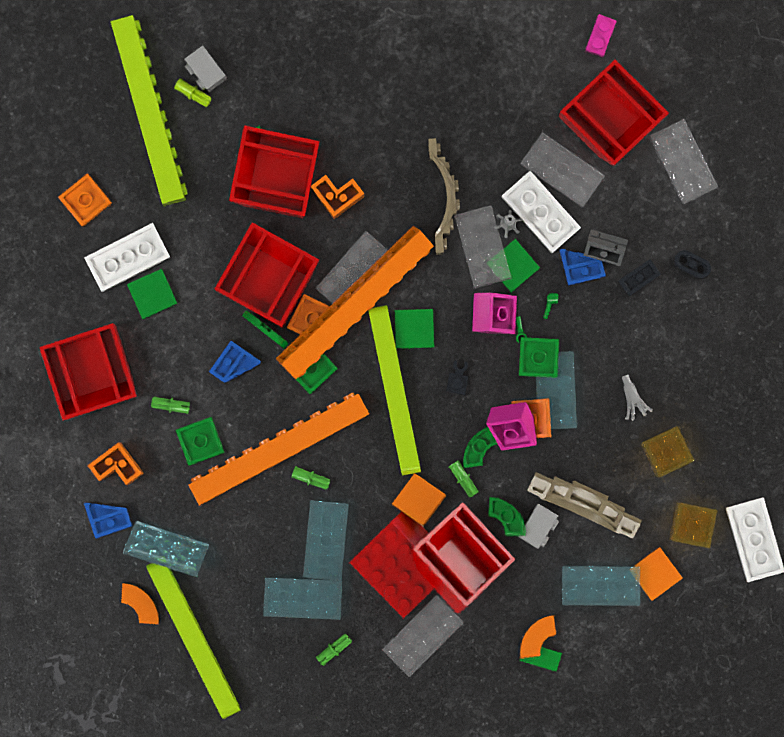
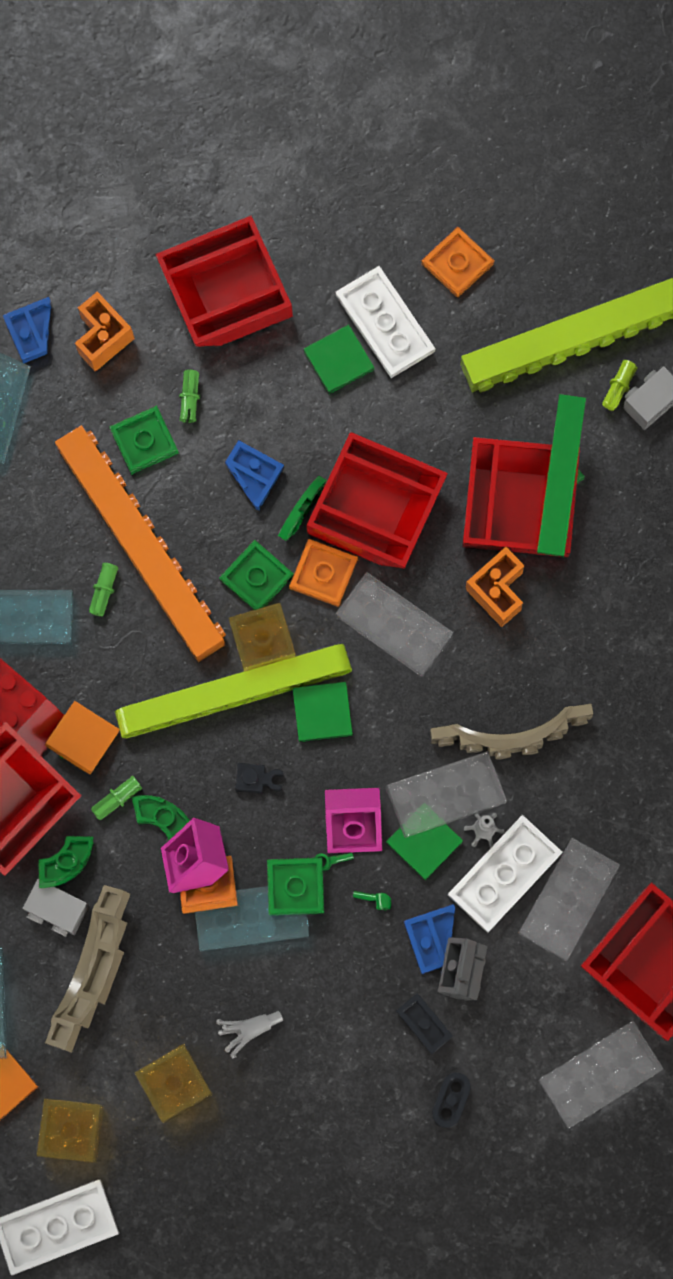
camera: 85 degrees right, 10 degrees down
orange brick [276,226,434,379] -> none
none -> clear yellow brick [229,603,296,672]
none -> green tile [537,394,586,557]

